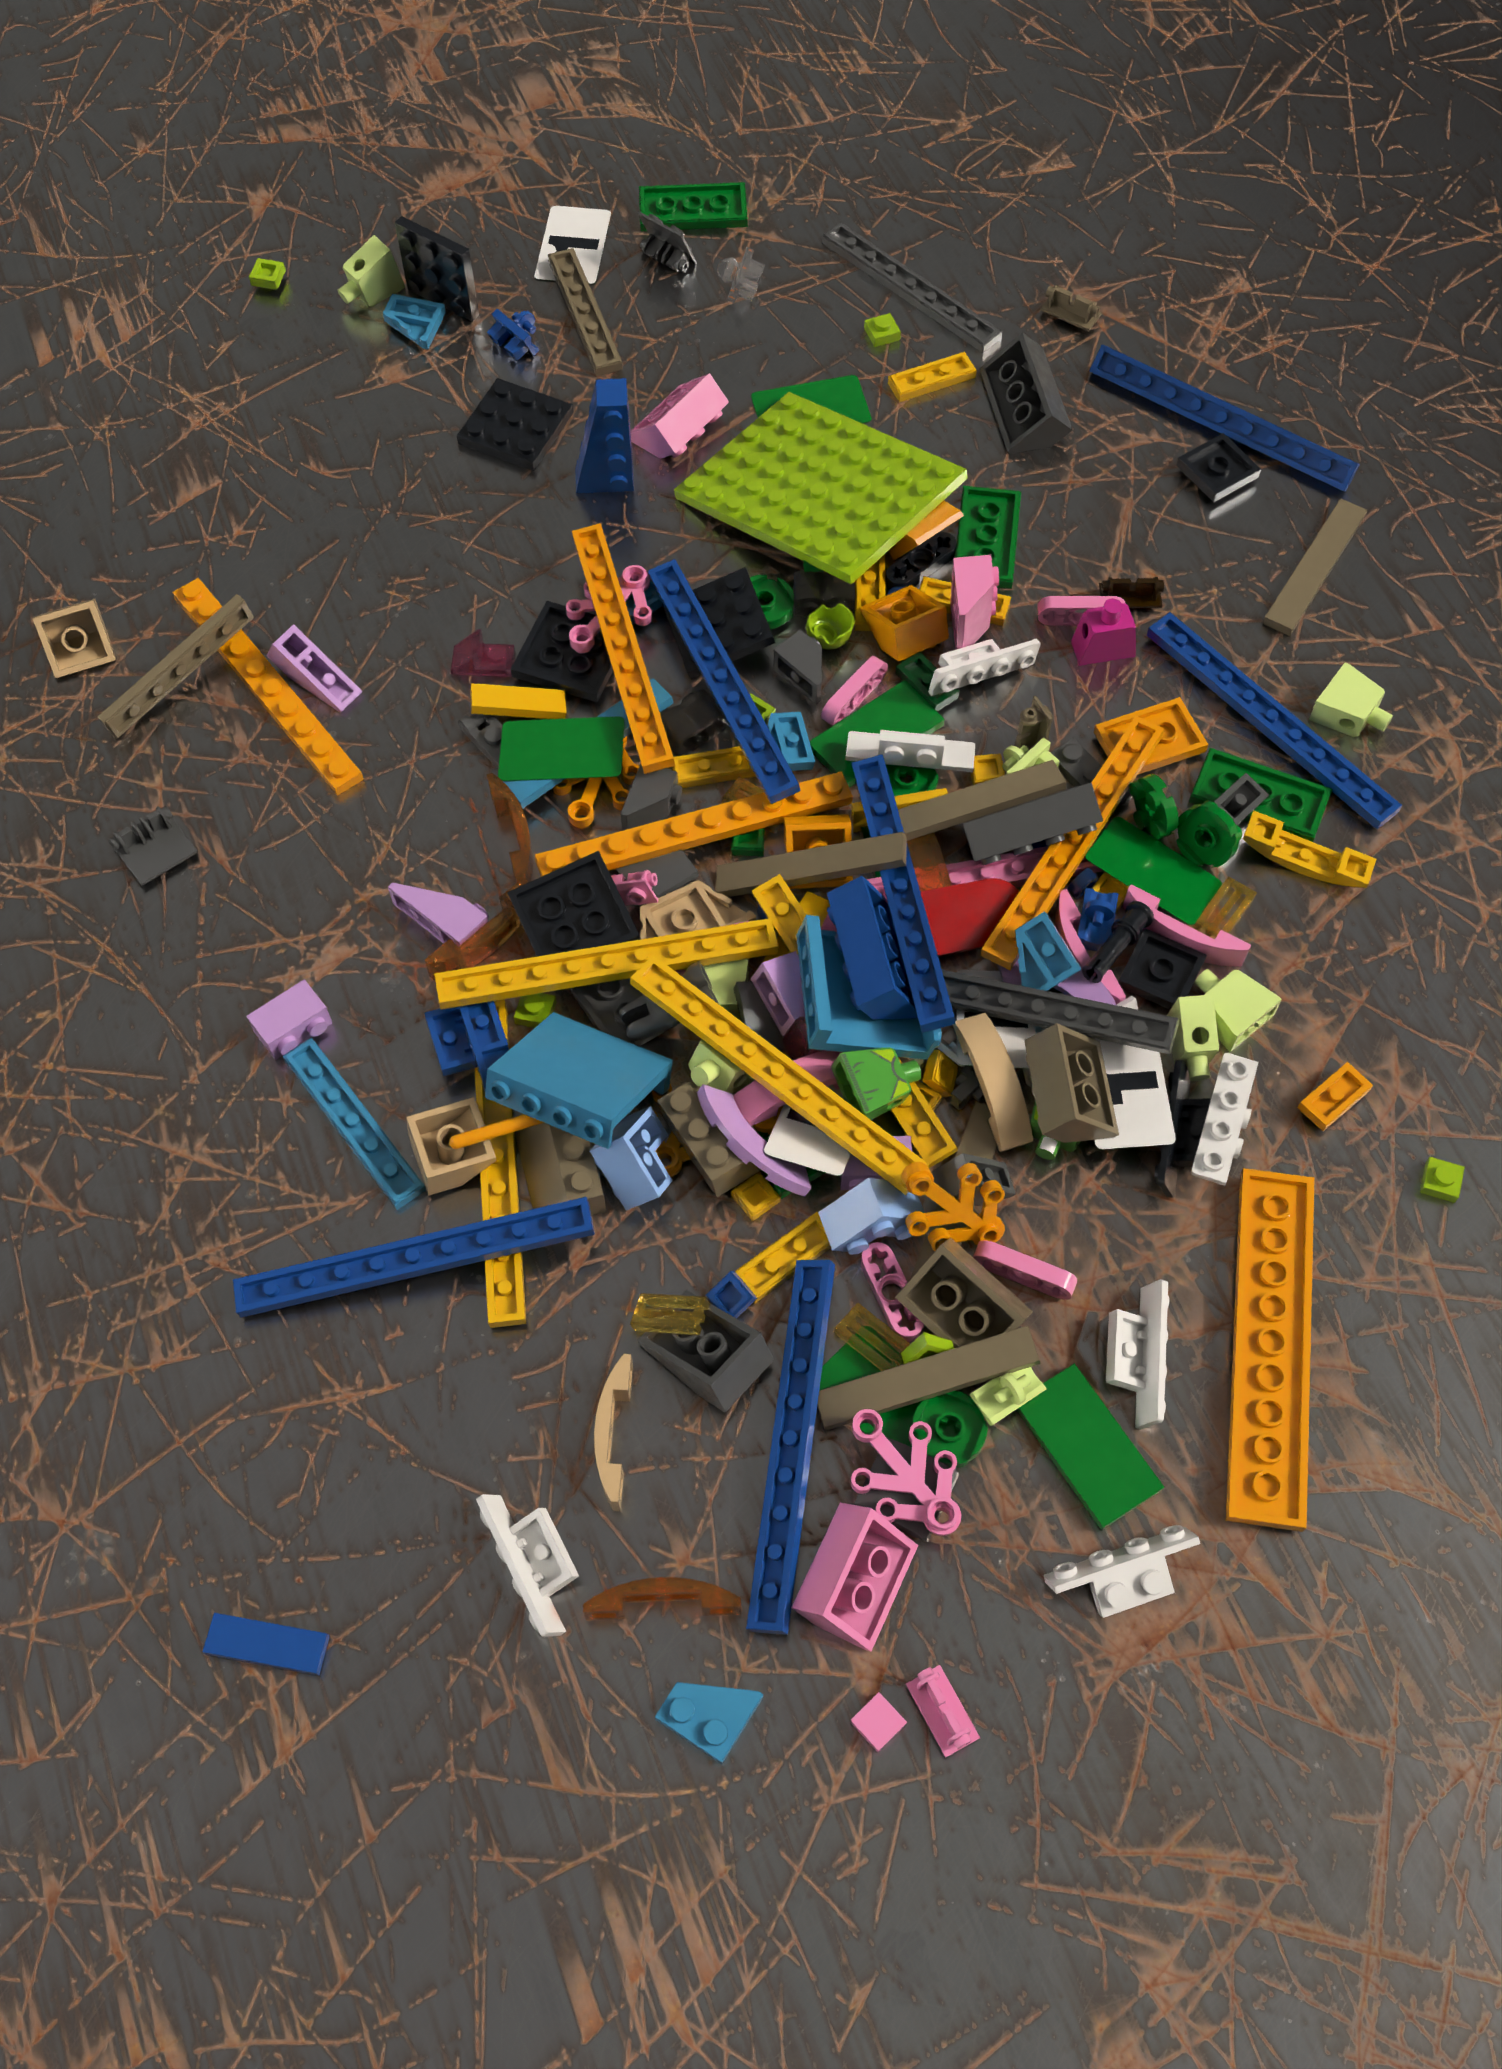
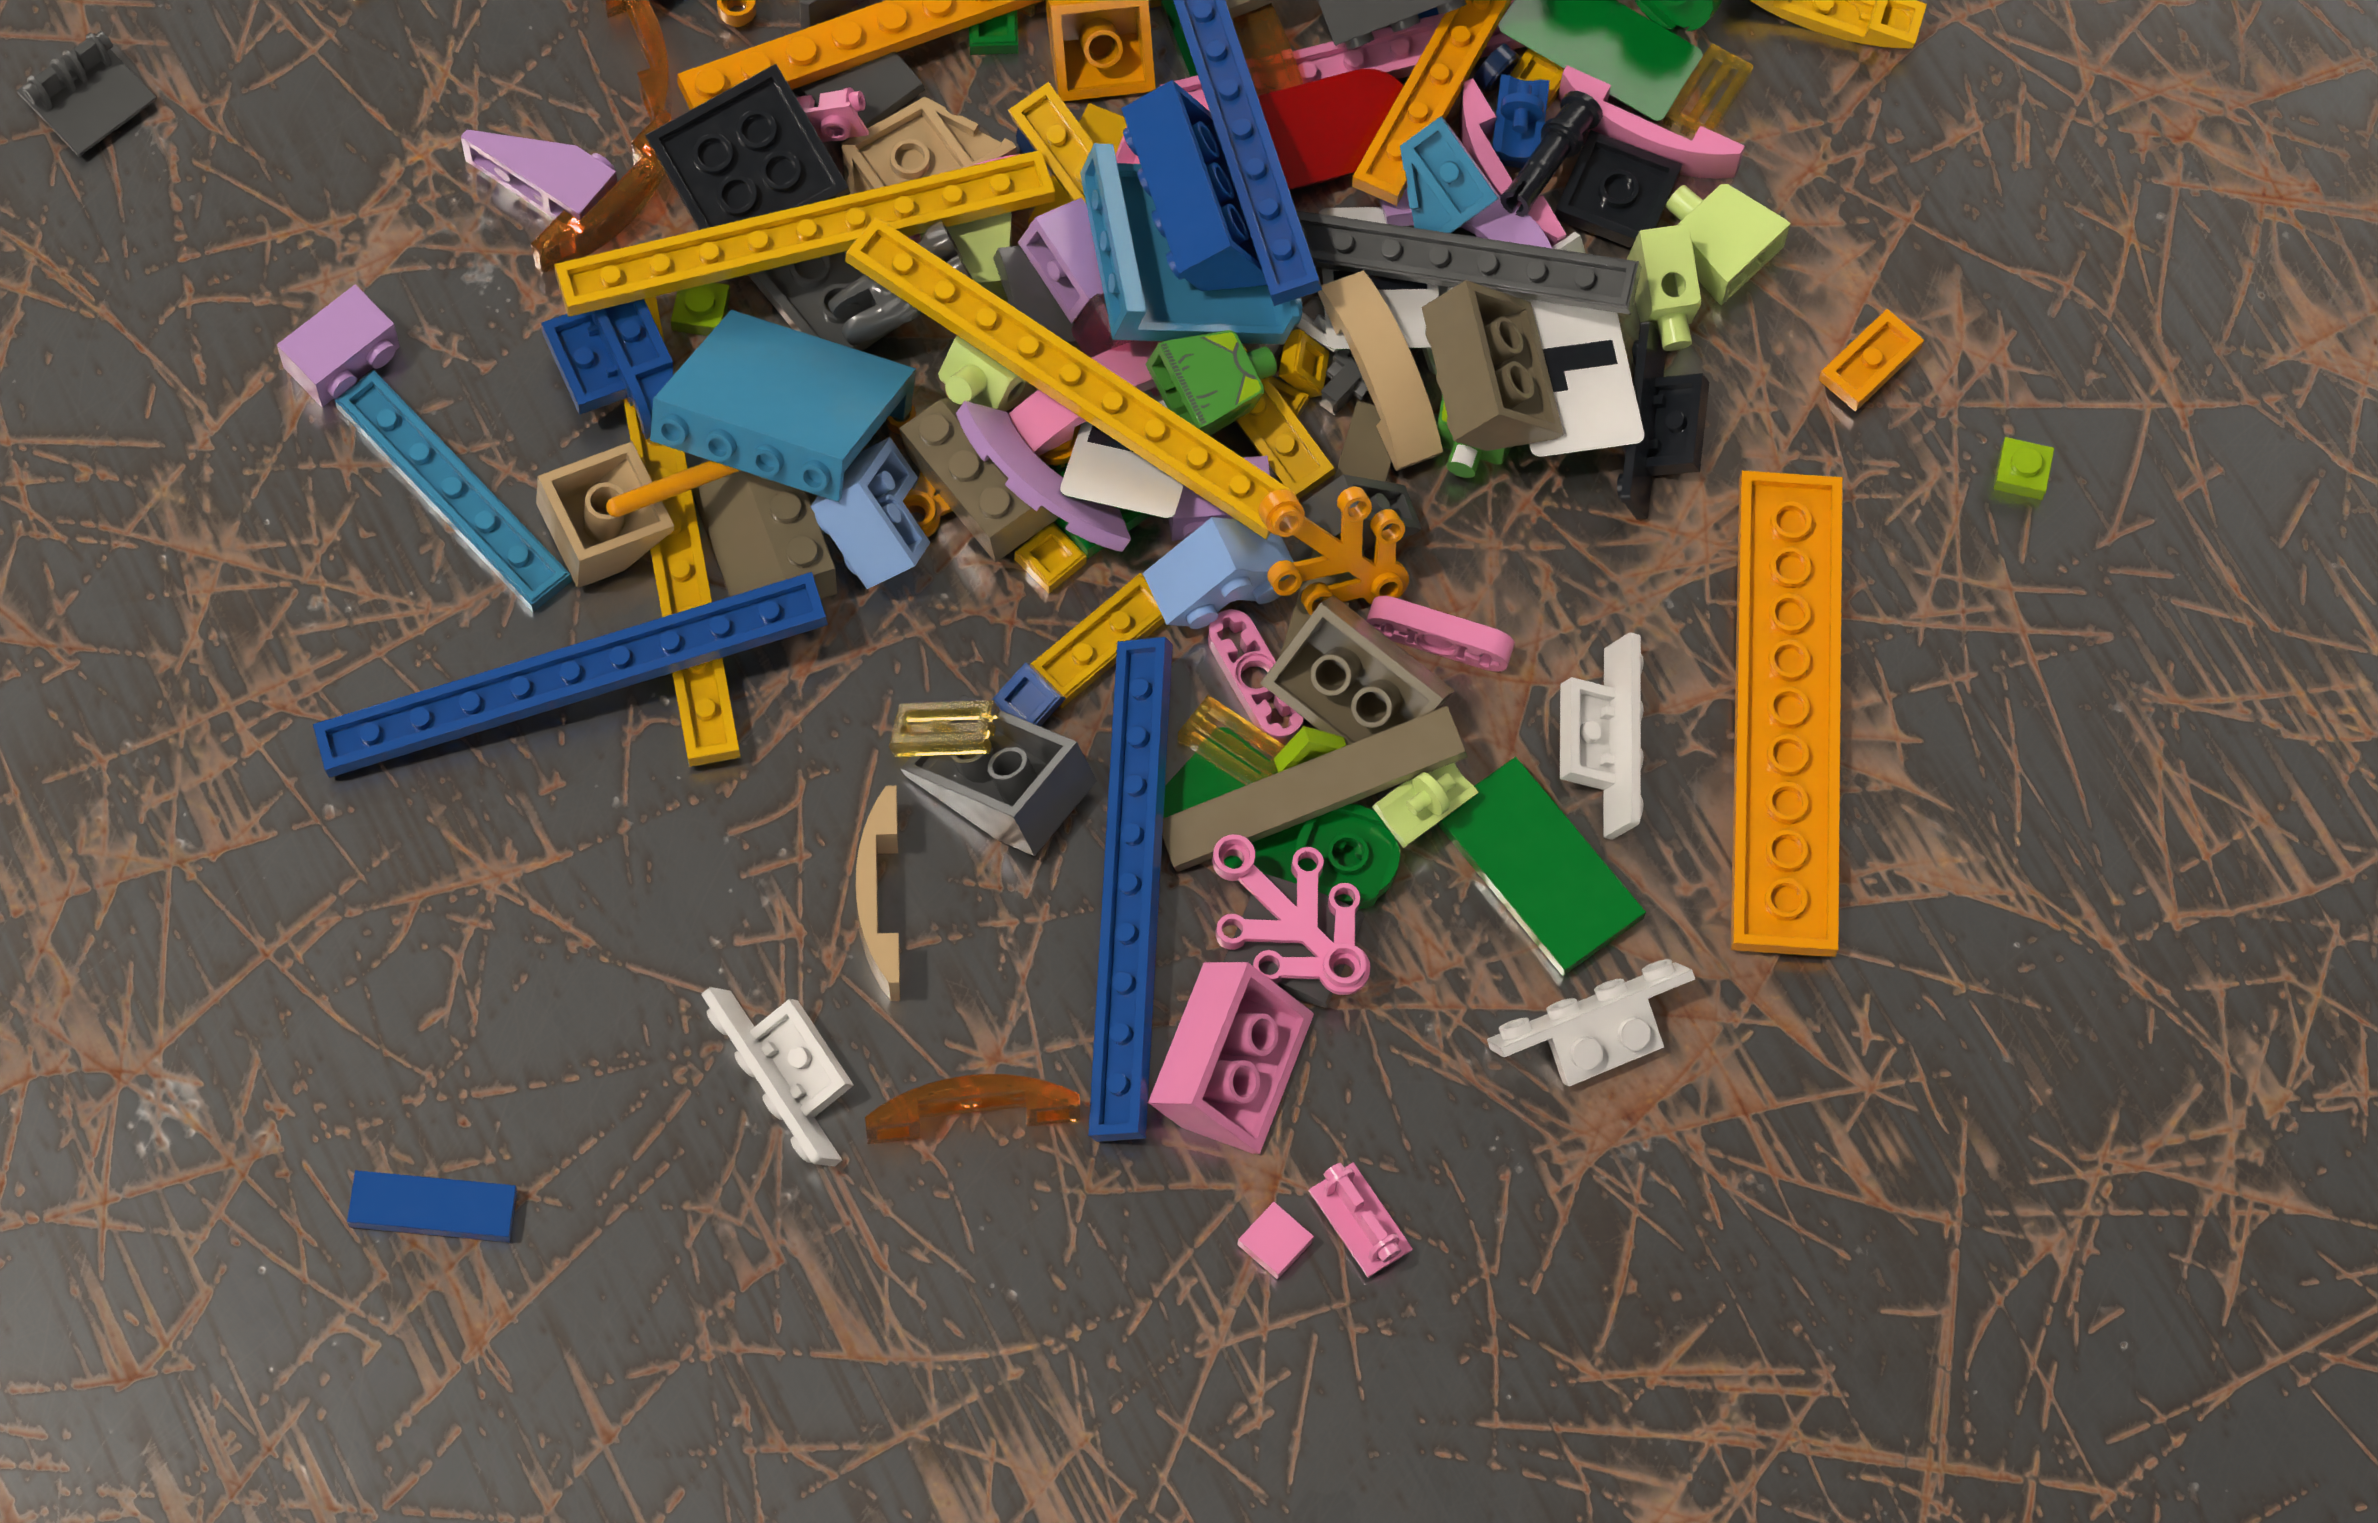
camera: 10 degrees left, 5 degrees up
dark azure wing [655,1682,764,1764] -> none
dark tan tile [715,832,907,897] -> none
white bracket [1191,1053,1259,1186] -> none

